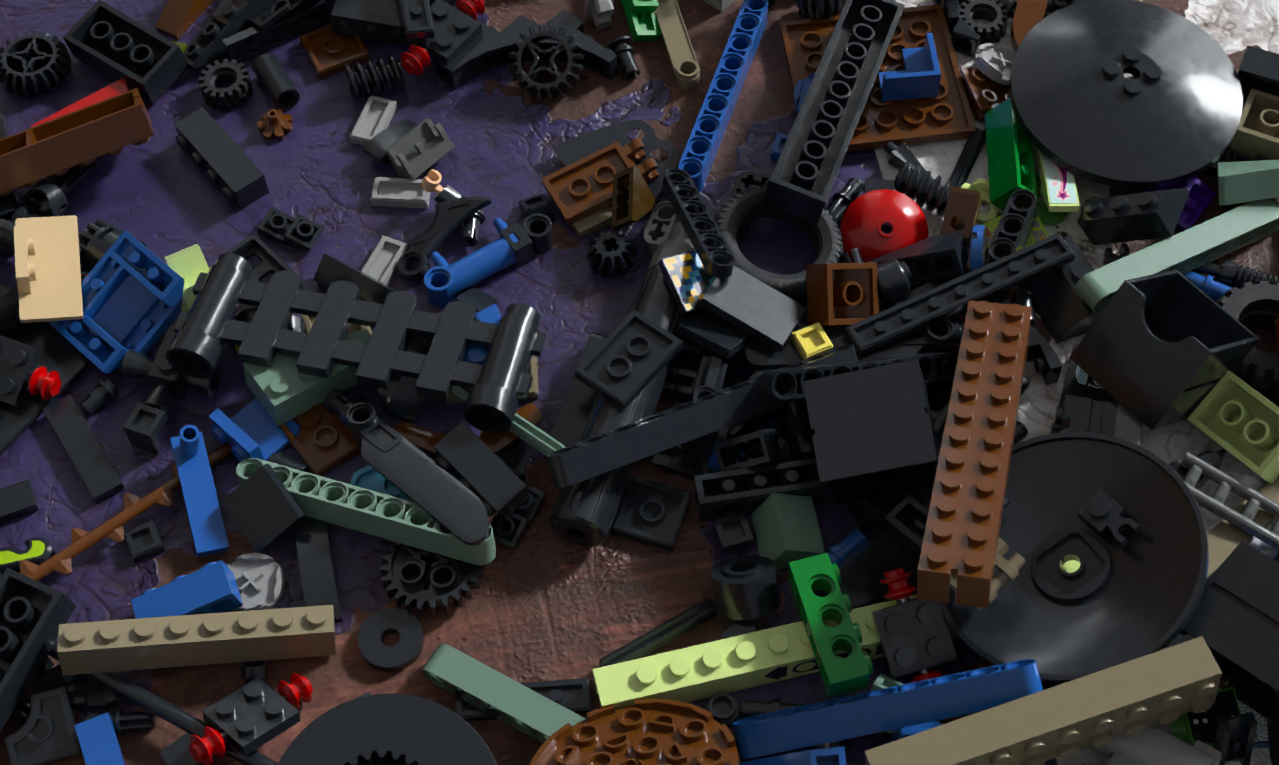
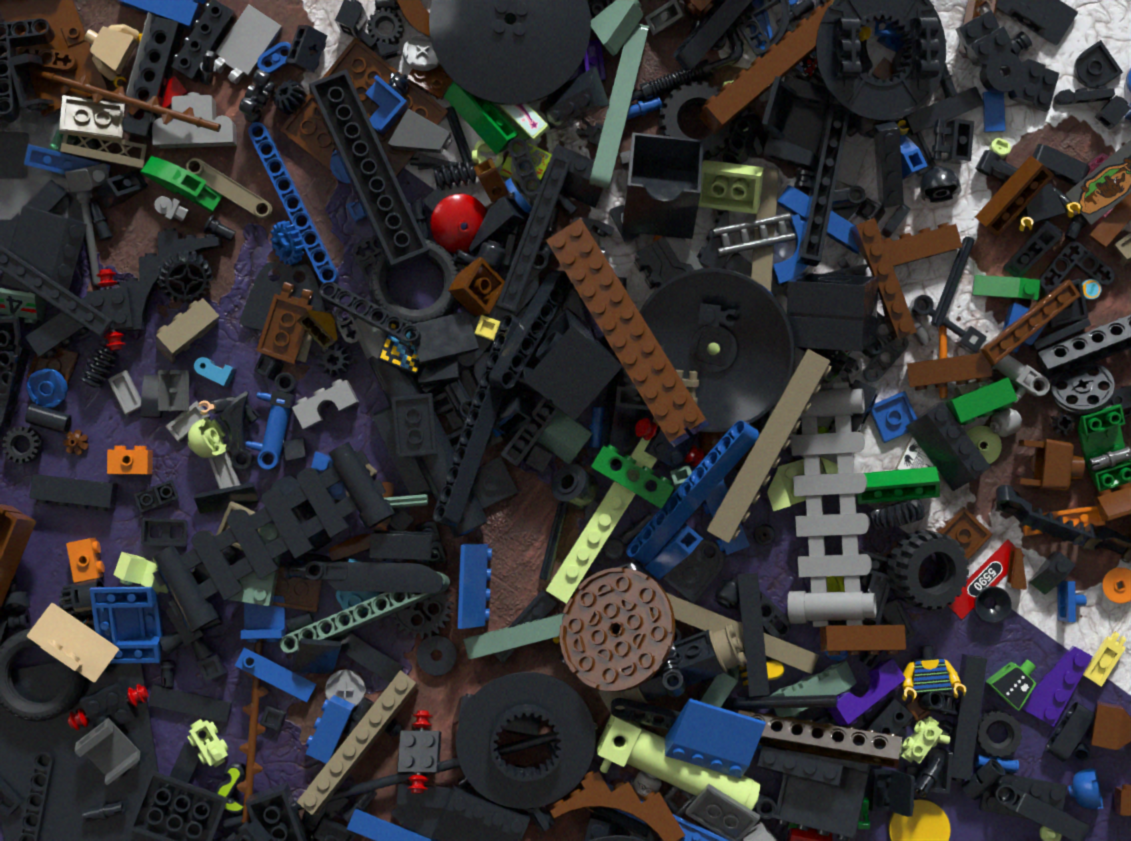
camera: 45 degrees left, 30 degrees up
none -> blue tile [26,368,68,408]
none -> orange brick [66,537,105,583]
none -> orange brick [107,446,153,474]
none -> dark tan wedge [156,299,219,364]
none -> yellowish green brick [187,719,228,767]
none -> yellowish green cylinder [188,417,227,458]
none -> dark azure leg [194,357,237,387]
none -> blue gear [270,221,304,265]
none -> light grey arch [292,379,359,429]
none -> dark grey slope [388,109,452,154]
none -> black plant [389,72,409,95]
none -> blue slope [458,543,492,629]

